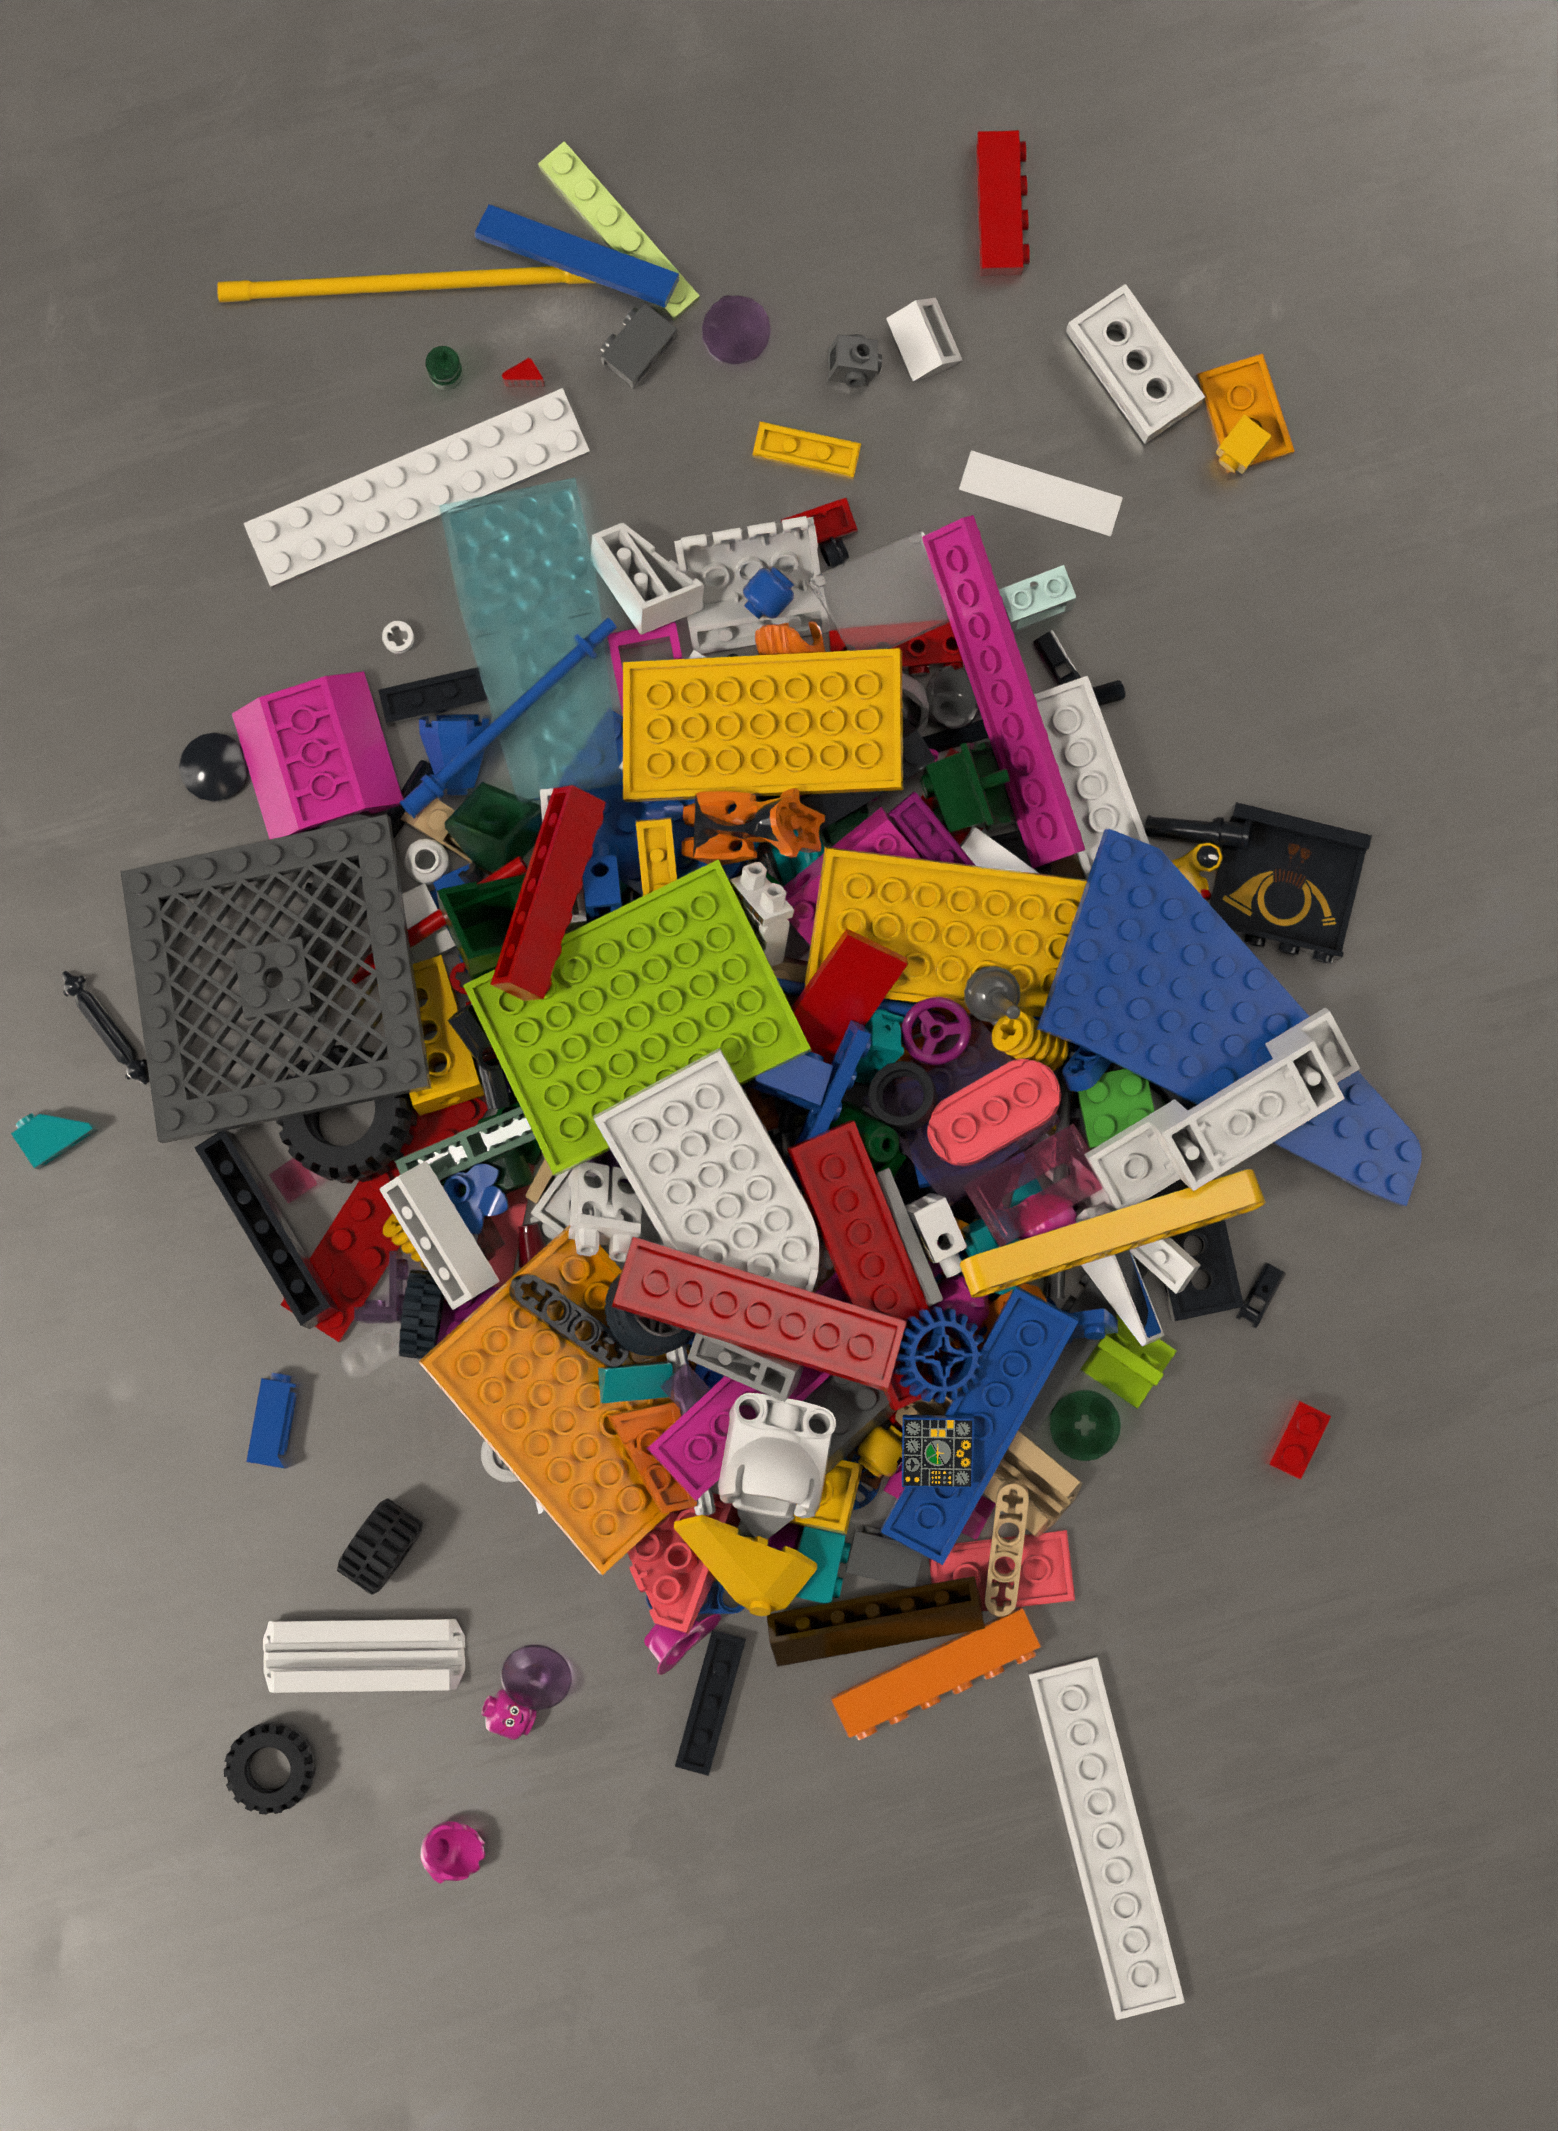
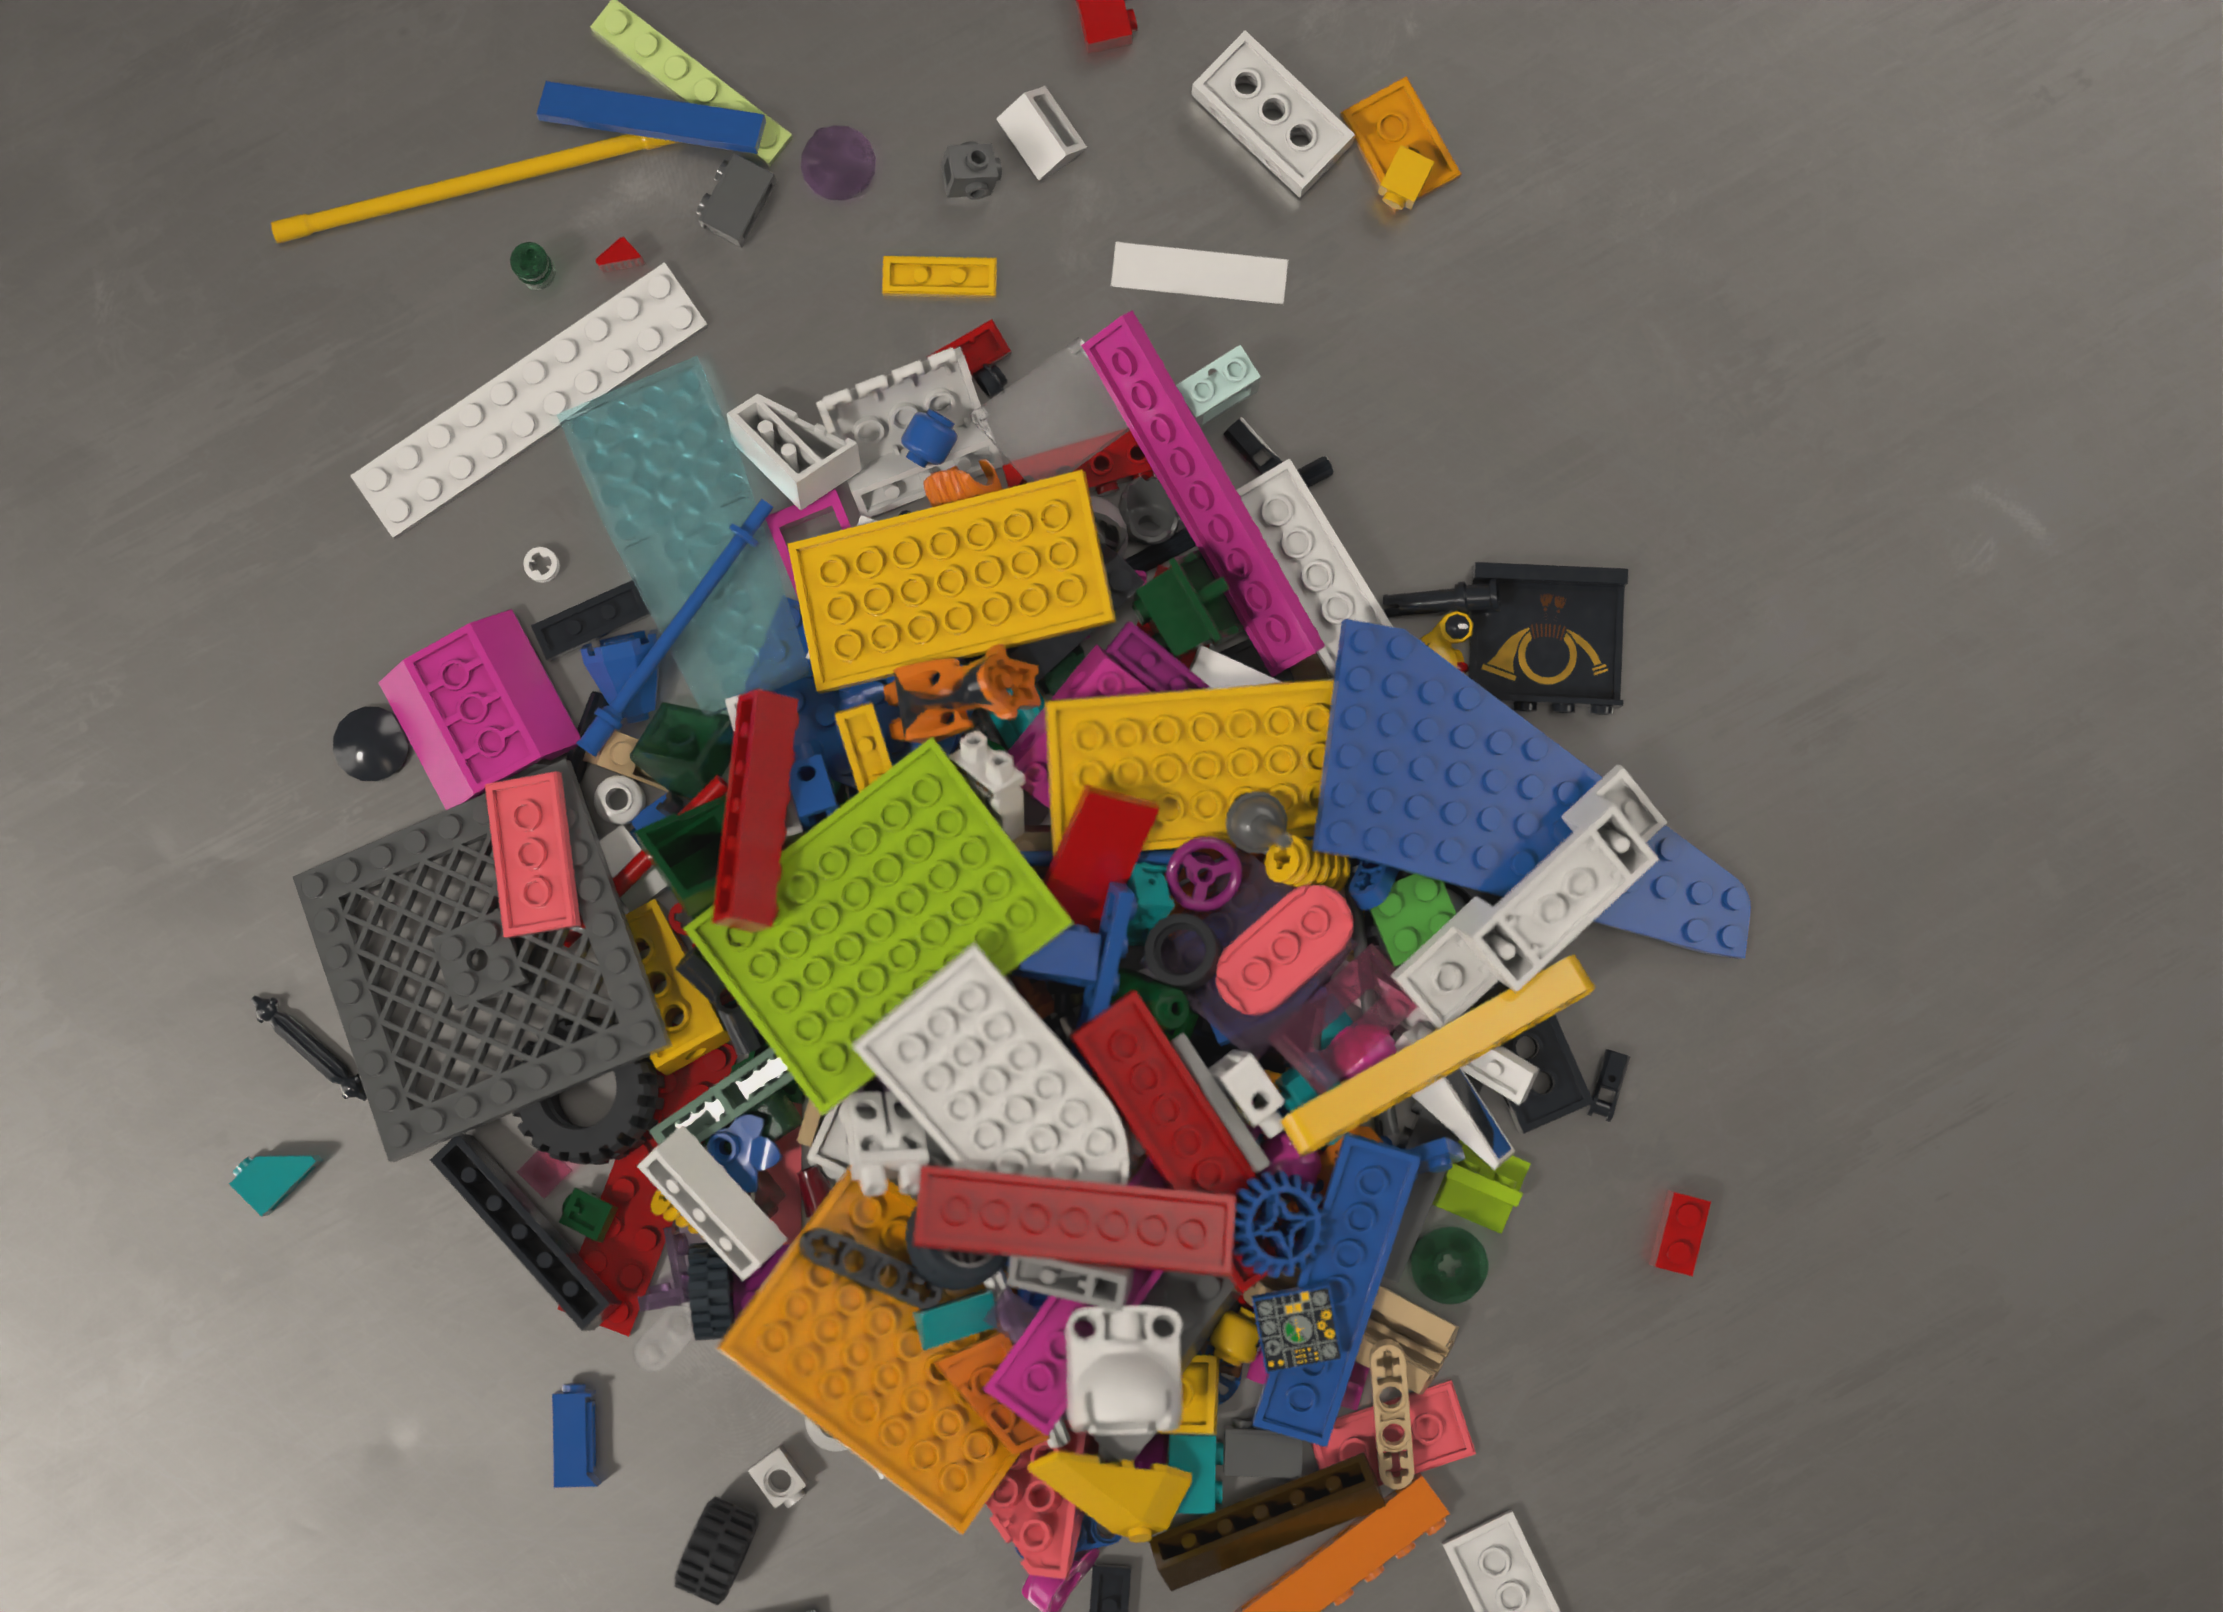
camera: 15 degrees left, 0 degrees up
none -> coral tile [485,772,581,938]
none -> dark green bracket [558,1187,619,1243]
none -> white brick [748,1444,809,1509]

